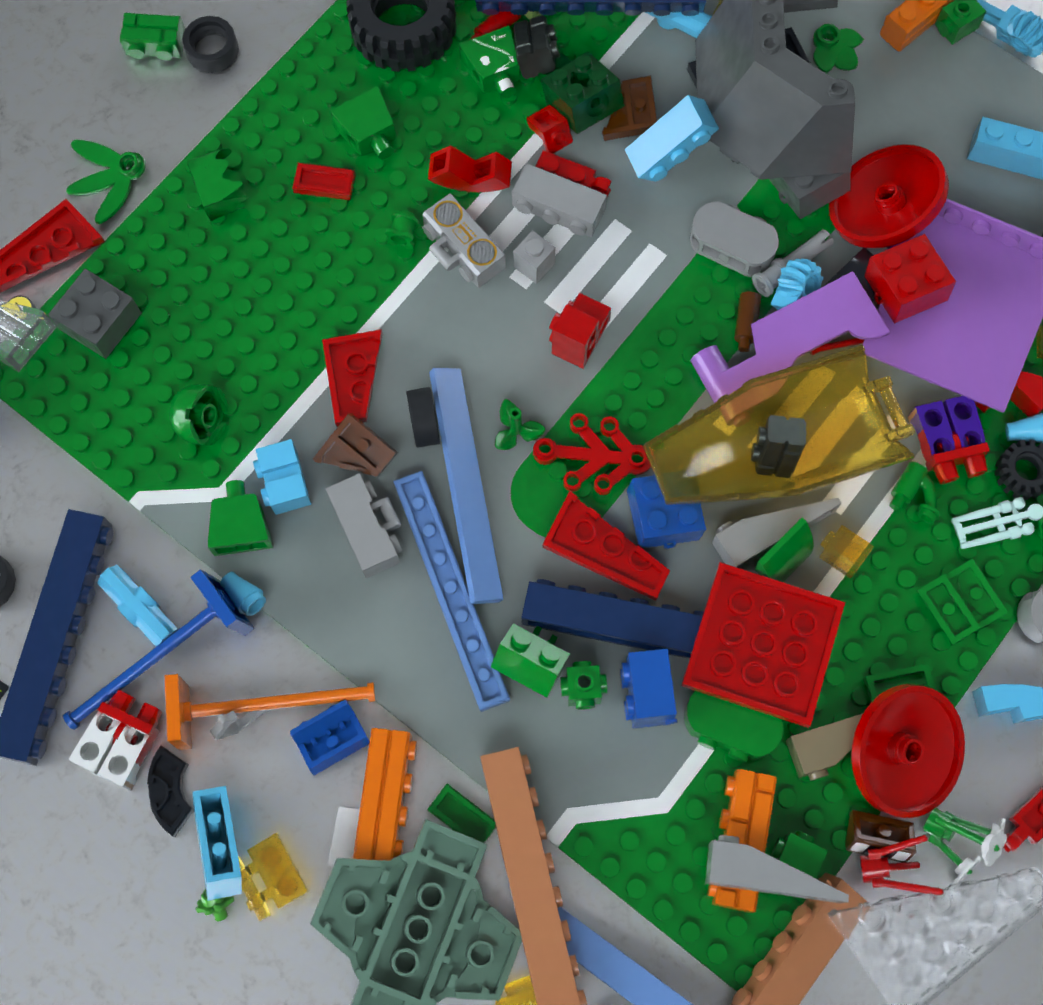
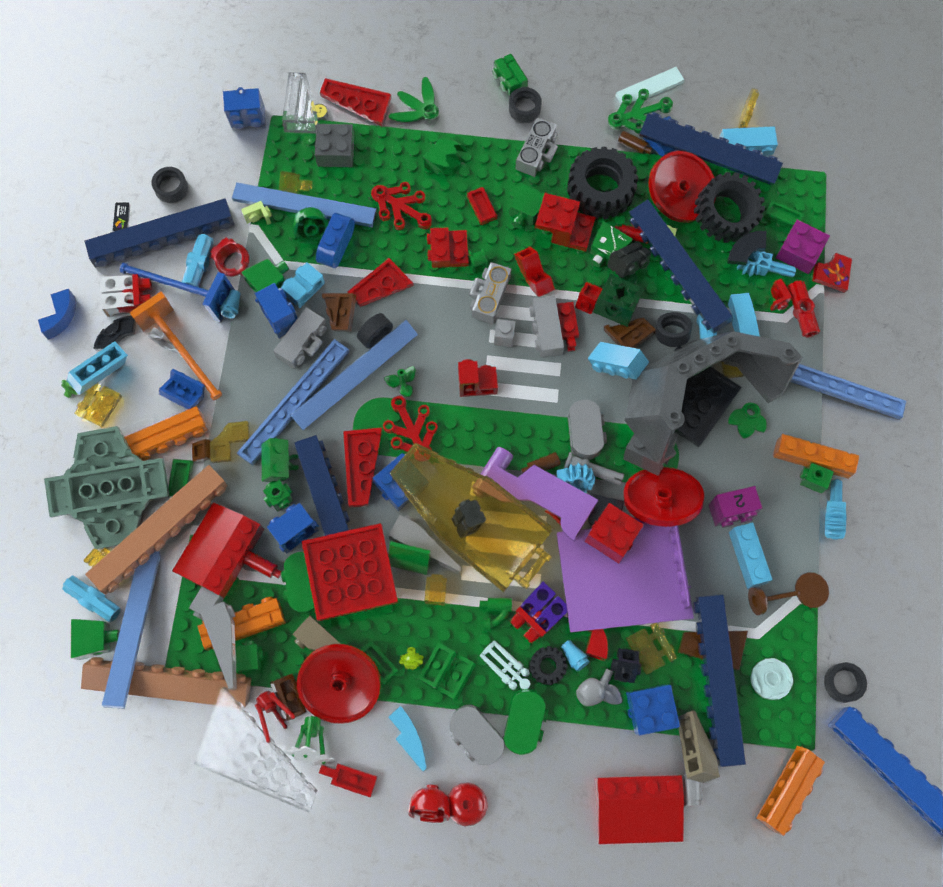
camera: 55 degrees right, 0 degrees up
none -> blue brick [38,288,76,340]
none -> red slope [172,502,265,599]
none -> light grey brick [189,587,223,620]
none -> reddish brown tile [192,439,211,463]
none -> red piece [210,237,250,277]
none -> clear yellow tile [210,421,250,463]
none -> medium blue tile [232,182,376,227]
none -> yellowish green bracket [241,201,272,224]
none -> red cylinder [243,551,281,579]
none -> blue brick [254,283,298,338]
none -> clear yellow plate [279,171,312,193]
none -> blue brick [316,213,355,269]
none -> red plant [371,182,432,230]
none -> lime plant [399,647,423,670]
none -> red plate [427,227,468,268]
none -> light grey piece [516,117,558,177]
none -> red bracket [535,193,595,251]
none -> black tyre [655,312,692,347]
none -> magenta brick [708,486,763,528]

